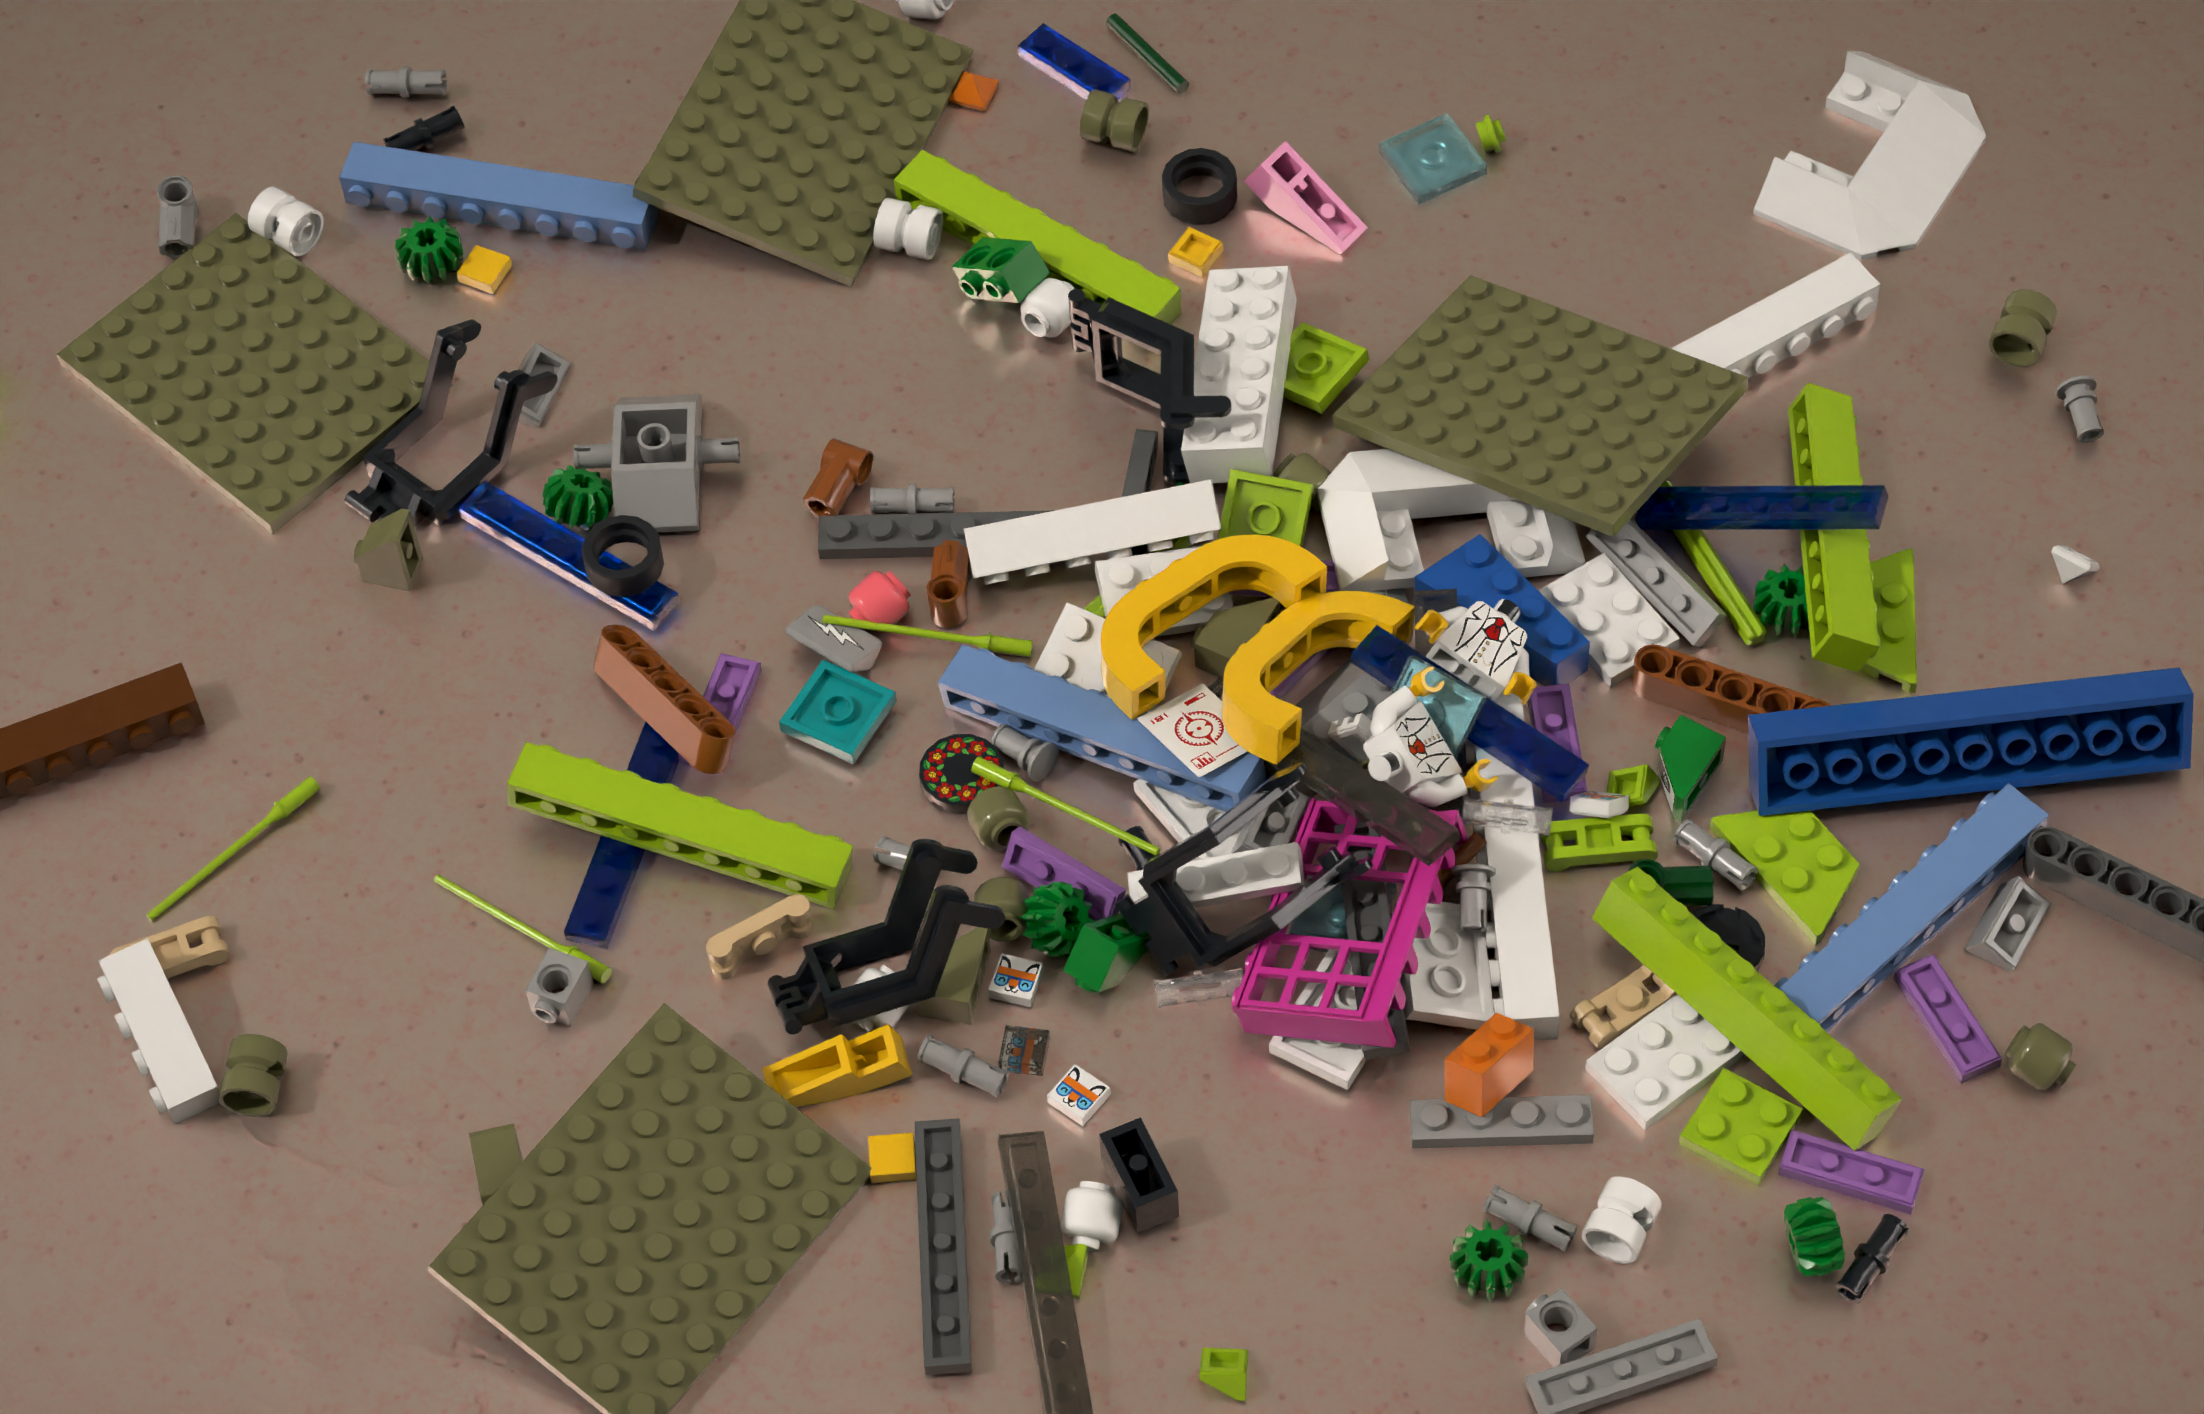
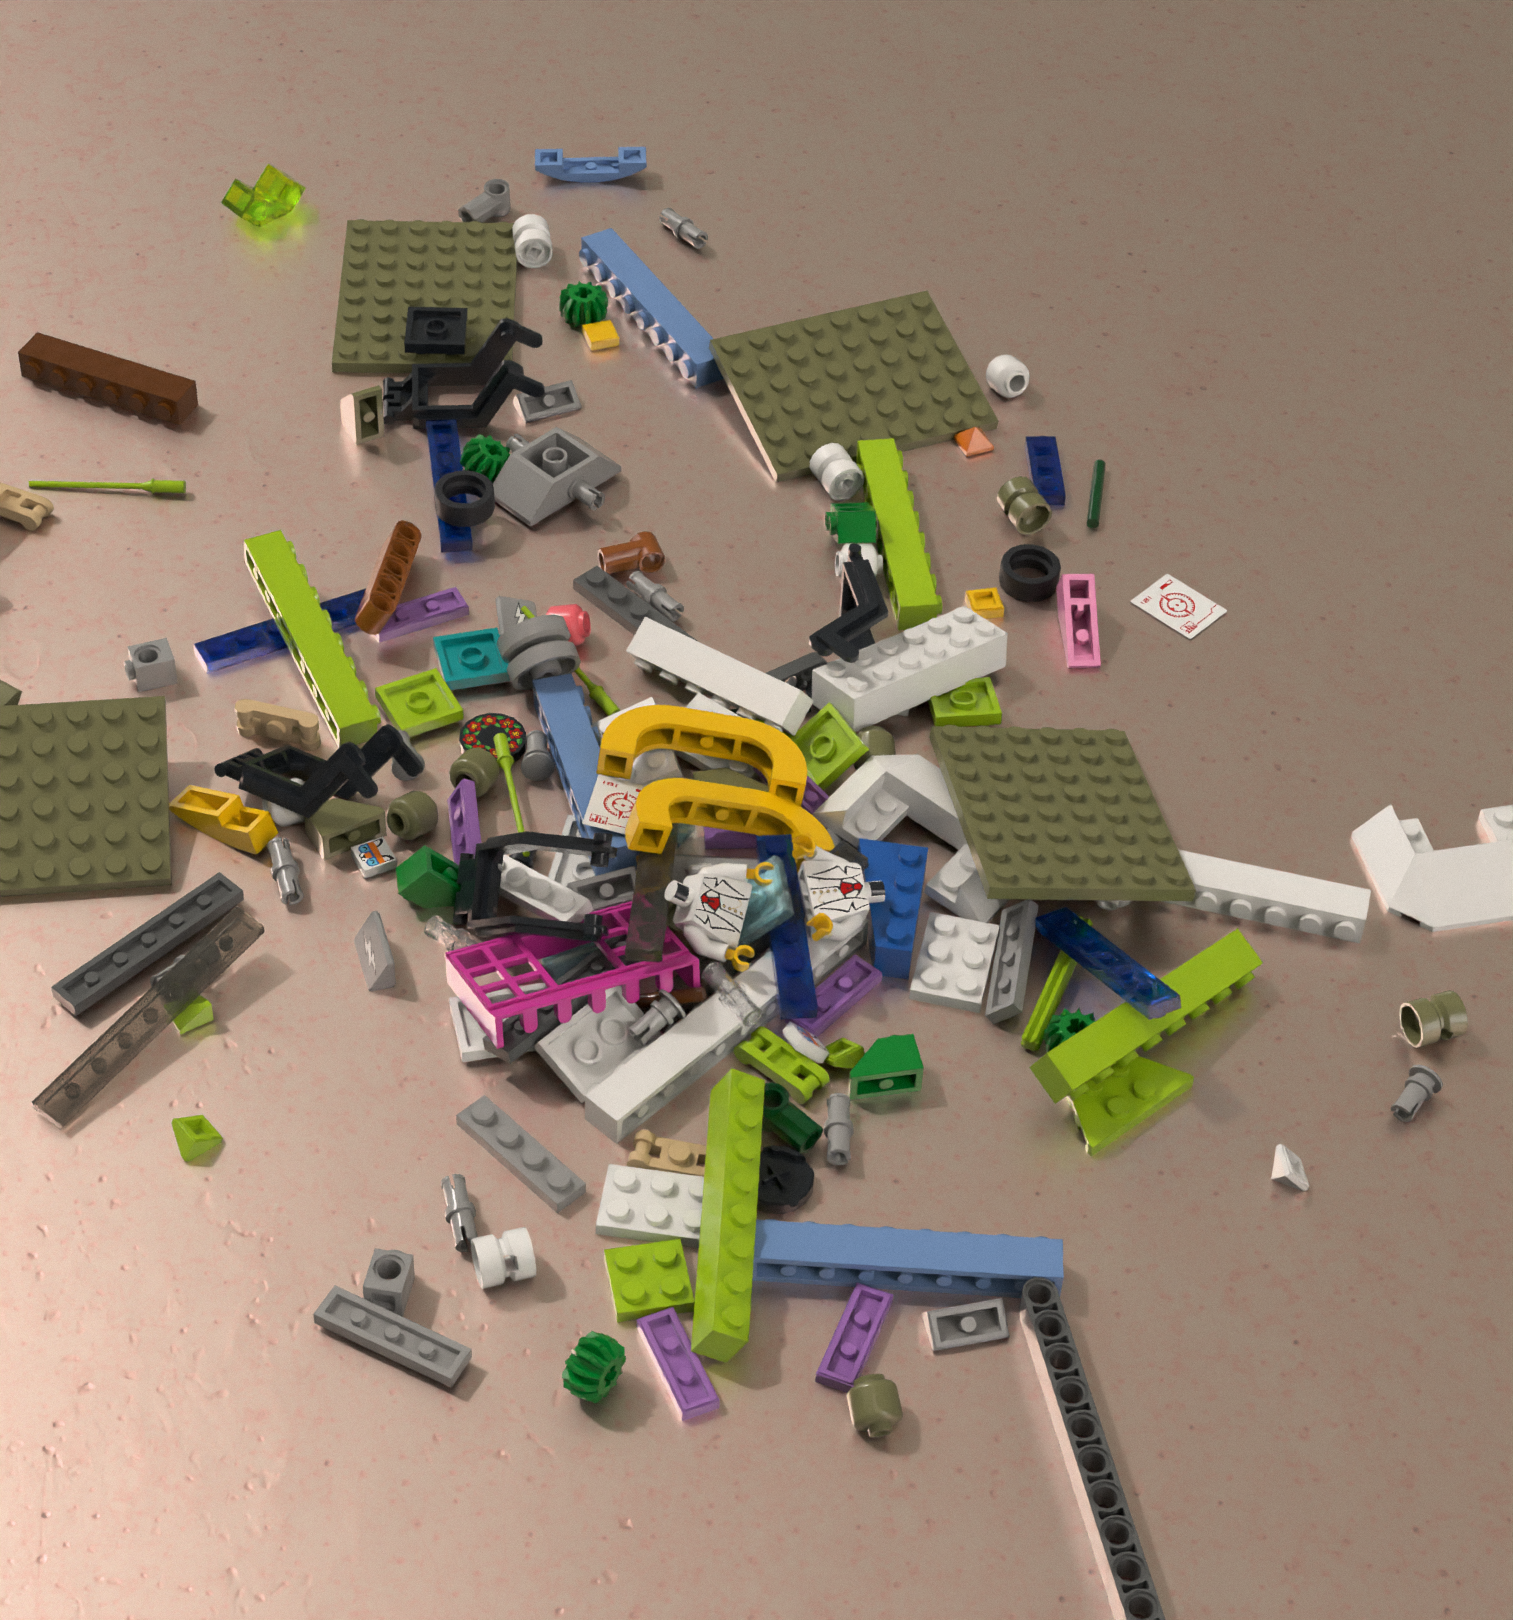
camera: 40 degrees right, 10 degrees down
black pin [383,106,465,151] -> none
lime piece [434,874,612,984] -> none
yellow tile [868,1132,917,1183] -> none
dark orange piece [926,540,970,628] -> none
clear smoke tile [998,1025,1050,1076] -> none
green gear [1020,882,1094,957] -> none
tile [1047,1064,1111,1126] -> none
white head [1060,1181,1124,1252] -> none
black brick [1099,1117,1179,1233] -> none
clear light blue tile [1379,113,1487,205] -> none
orange brick [1445,1013,1534,1118] -> none
green gear [1449,1219,1528,1301] -> none
lime plate [1475,114,1507,153] -> none
dark orange beam [1632,644,1831,734] -> none
lime wing [1709,810,1860,945] -> none
blue brick [1748,667,2194,816] -> none
black pin [1835,1214,1909,1304] -> none
none -> light grey slope [354,911,396,991]
none -> lime plate [375,668,464,737]
none -> black plate [404,307,468,355]
none -> light grey wheel [496,614,581,690]
none -> medium blue slope [535,147,647,183]
none -> white sticker [1131,574,1227,639]

